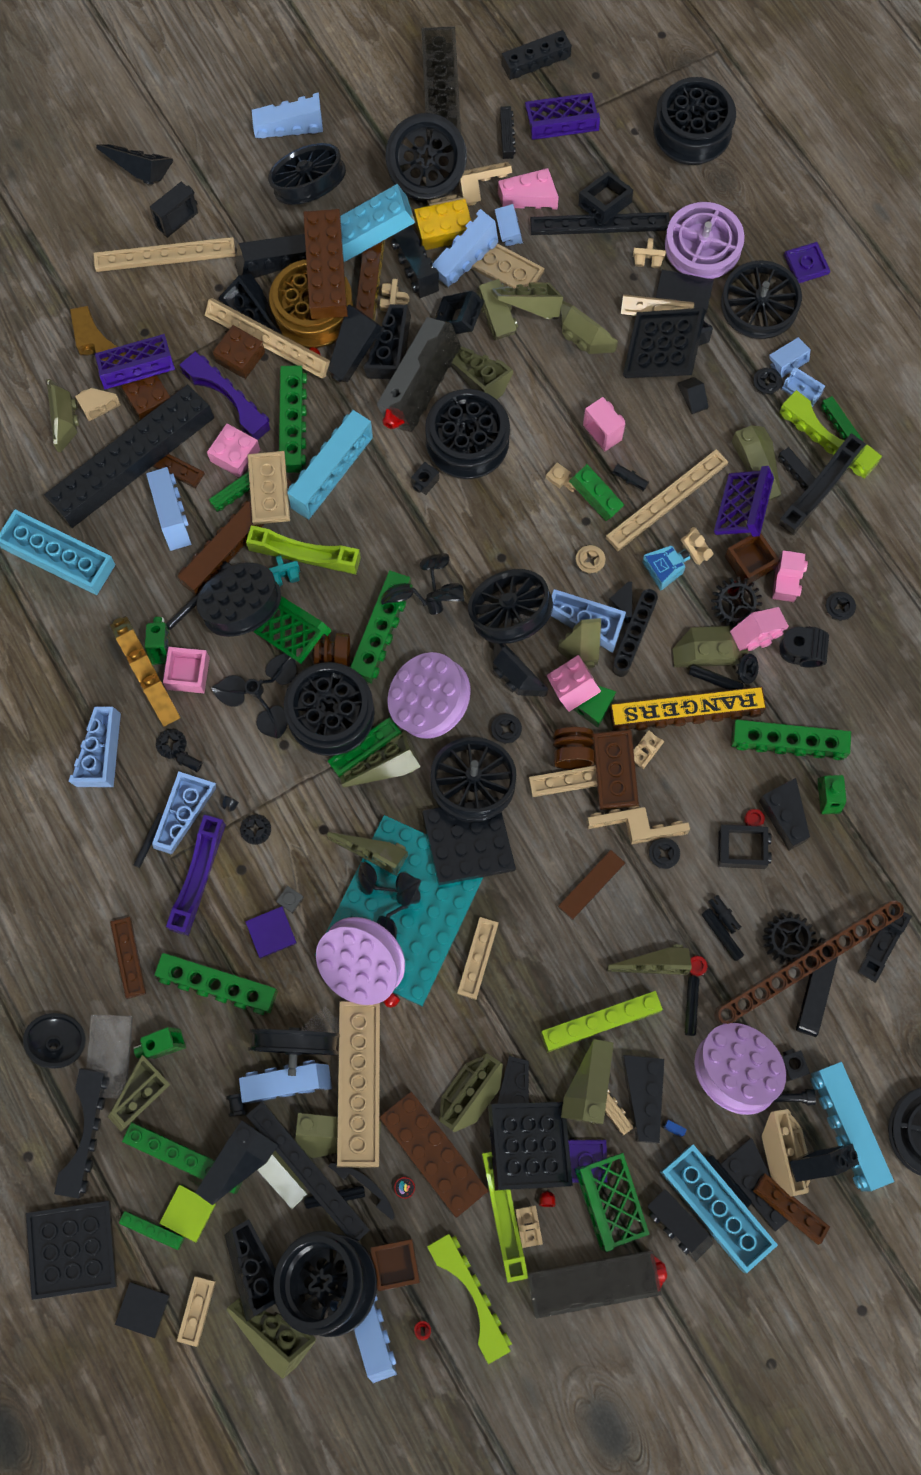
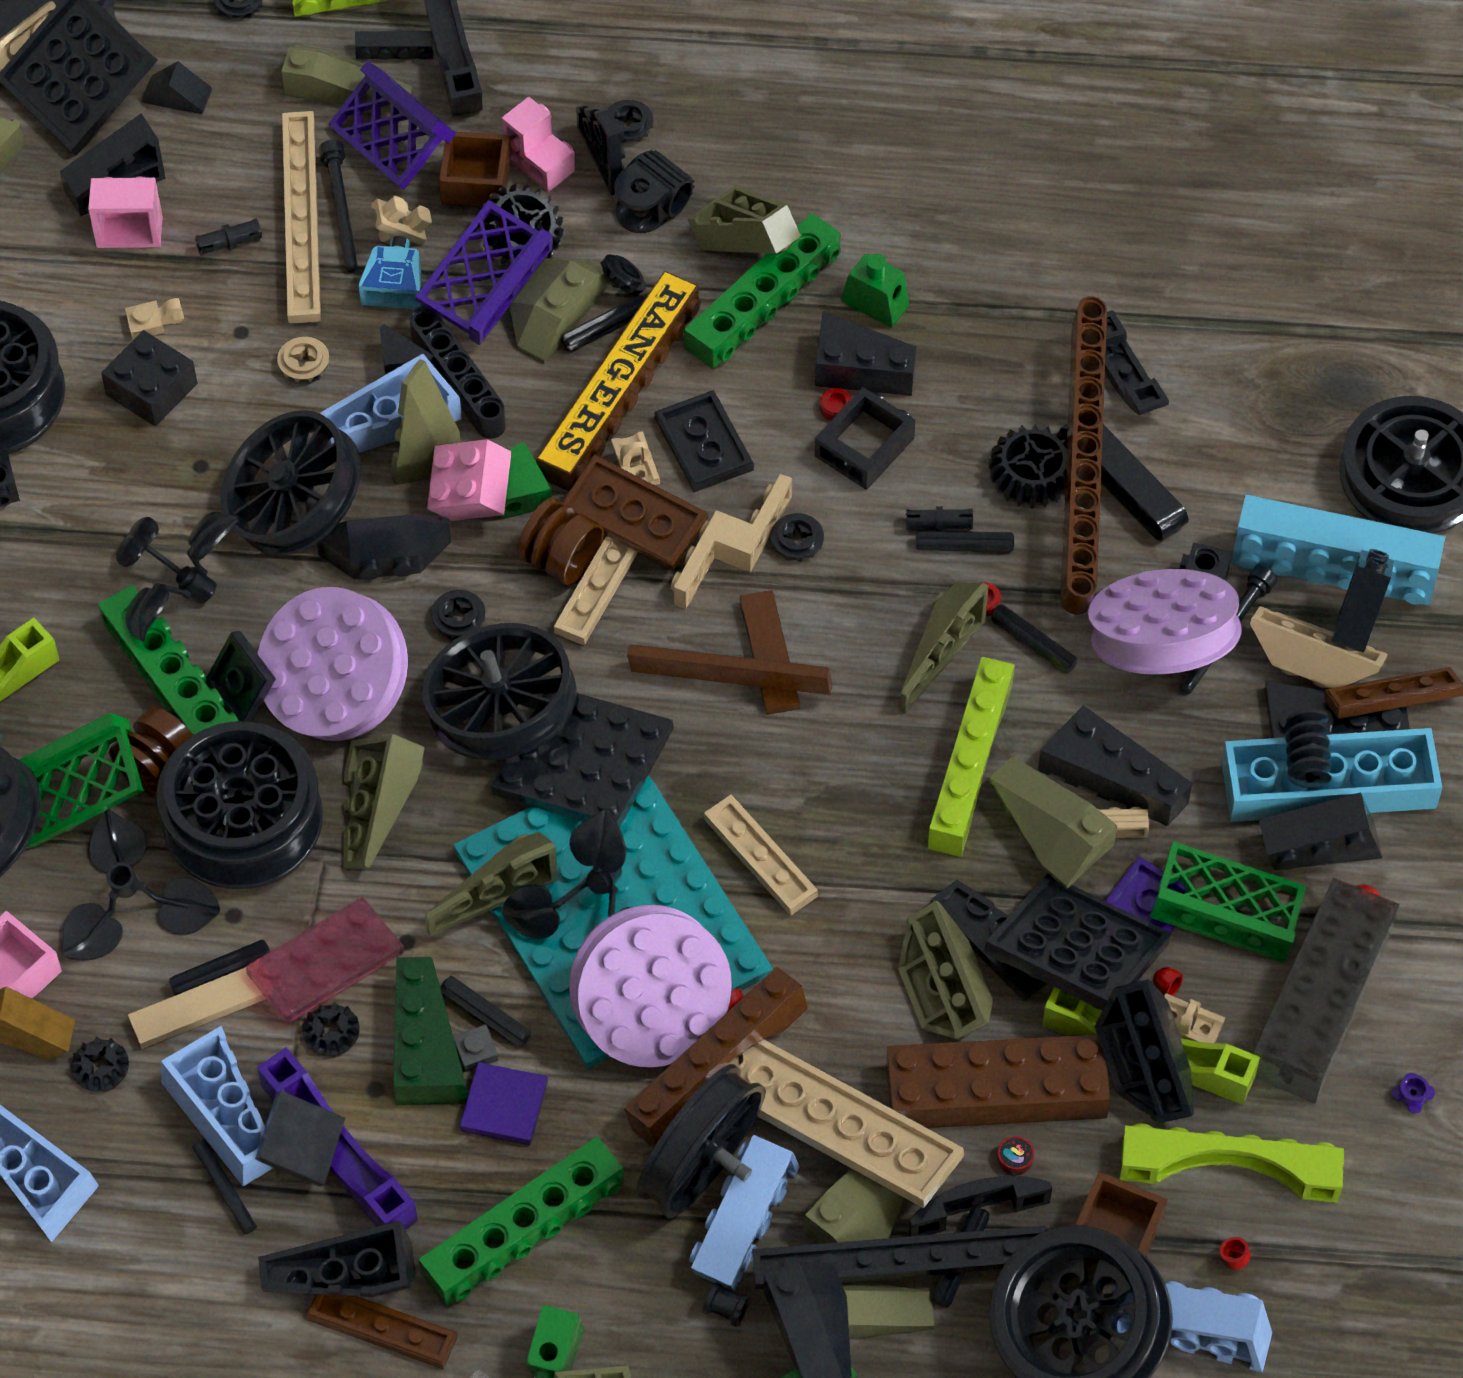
camera: 55 degrees left, 15 degrees down
black pin [177,752,203,773] -> none
black hinge [222,795,239,812] -> none
green plate [328,717,401,777] -> none
green brick [569,464,624,521] -> none
blue tile [663,1120,687,1137] -> none
bright pink piece [730,607,789,651] -> none
none -> black wedge [60,113,166,217]
none -> black brick [101,330,198,427]
none -> tan tile [128,961,275,1049]
none -> black axle [169,940,271,996]
none -> black tile [206,631,276,722]
none -> clear pink plate [246,896,404,1024]
none -> black tile [255,1091,345,1187]
none -> black wedge [258,1221,416,1297]
none -> black piece [319,140,358,272]
none -> dark green wedge [393,957,468,1105]
none -> dark purple fence [415,200,553,345]
none -> black axle [440,976,531,1048]
none -> black plate [576,103,625,196]
none -> reddish brown arch [624,966,808,1148]
none -> reddish brown tile [627,644,833,695]
none -> black tile [654,390,754,493]
none -> olive wedge [687,185,801,254]
none -> black wedge [1094,979,1194,1124]
none -> black piece [1284,709,1332,789]
none -> dark purple plate [1391,1073,1435,1113]

